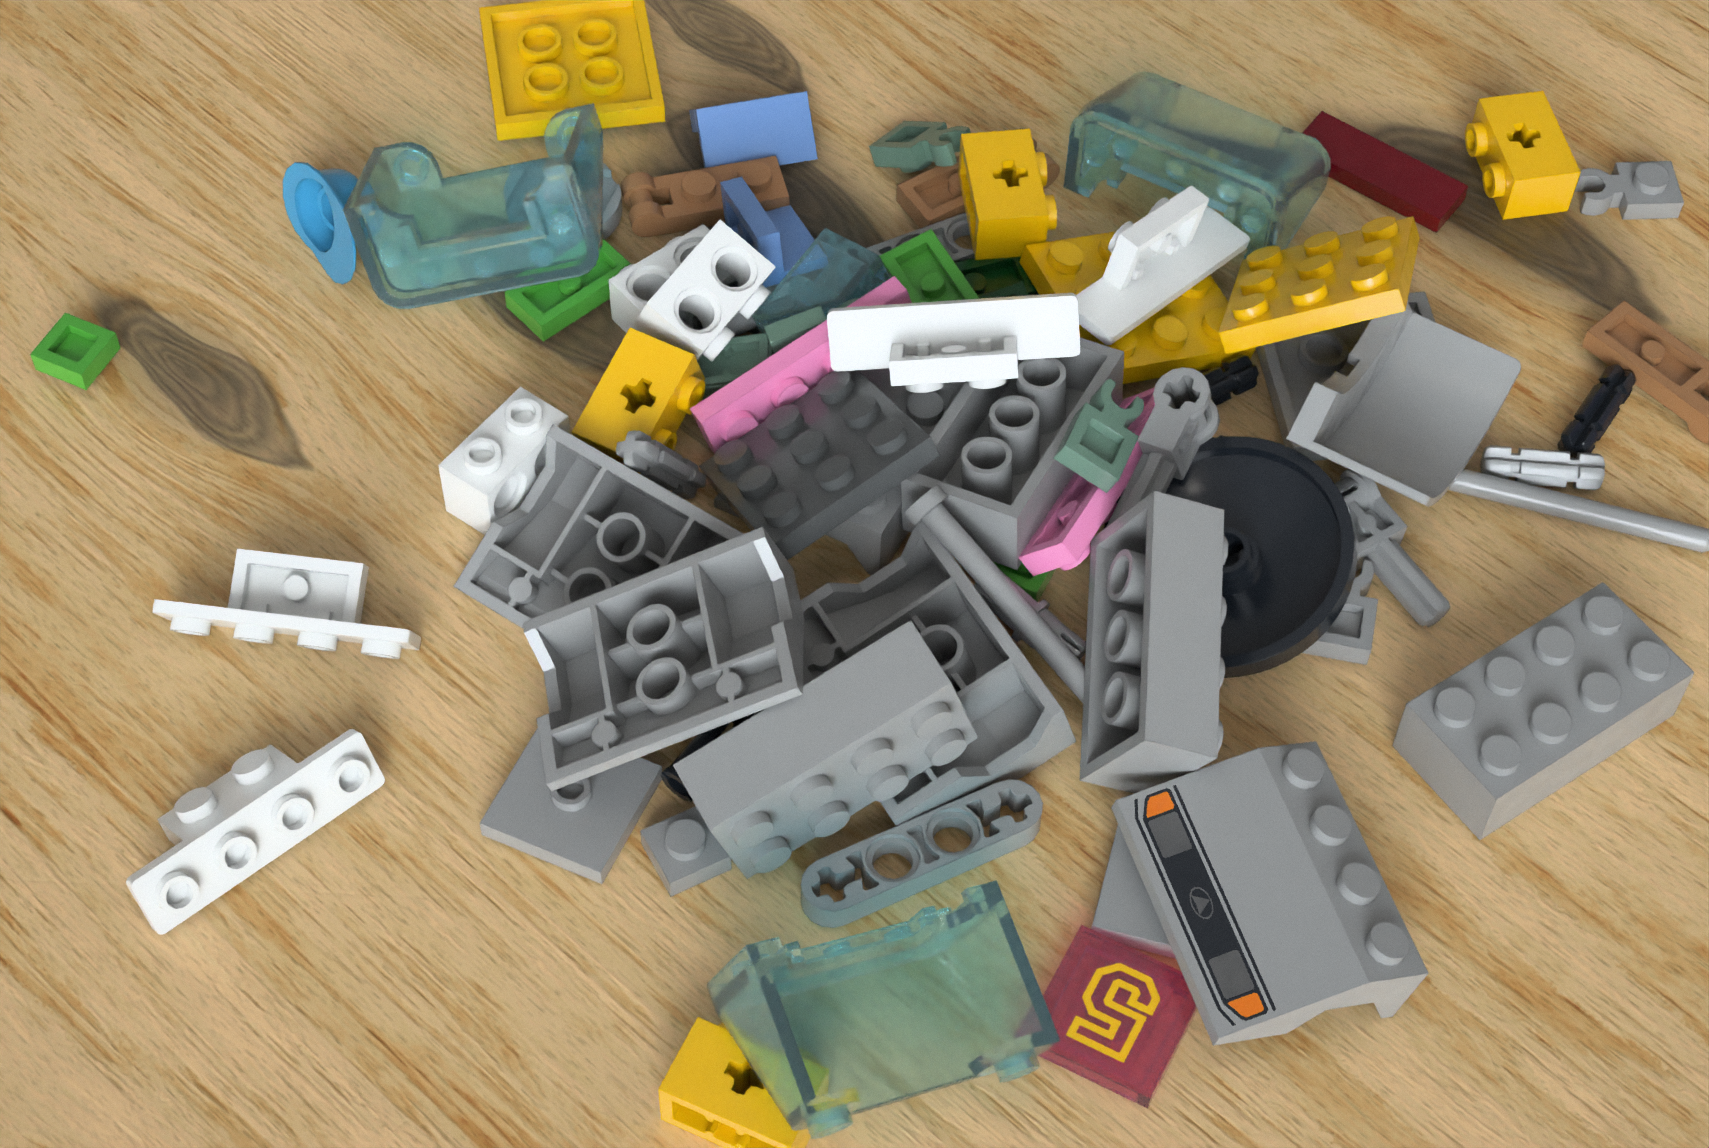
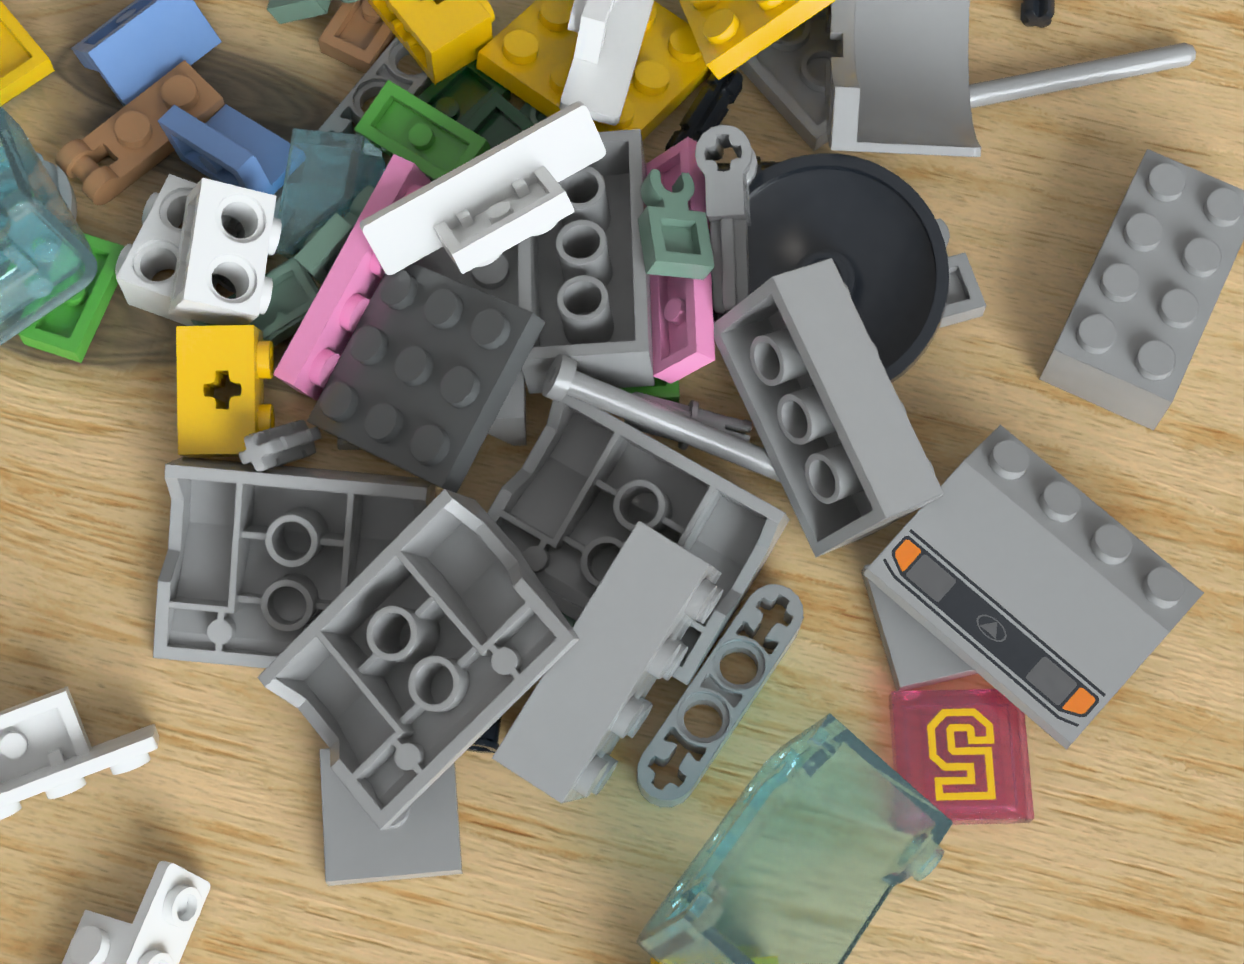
camera: 30 degrees left, 15 degrees up
white brick [438,386,570,535] -> none
light grey plate [640,806,732,897] -> none
light grey connector [1334,469,1450,627] -> none
axle [1480,445,1605,490] -> none

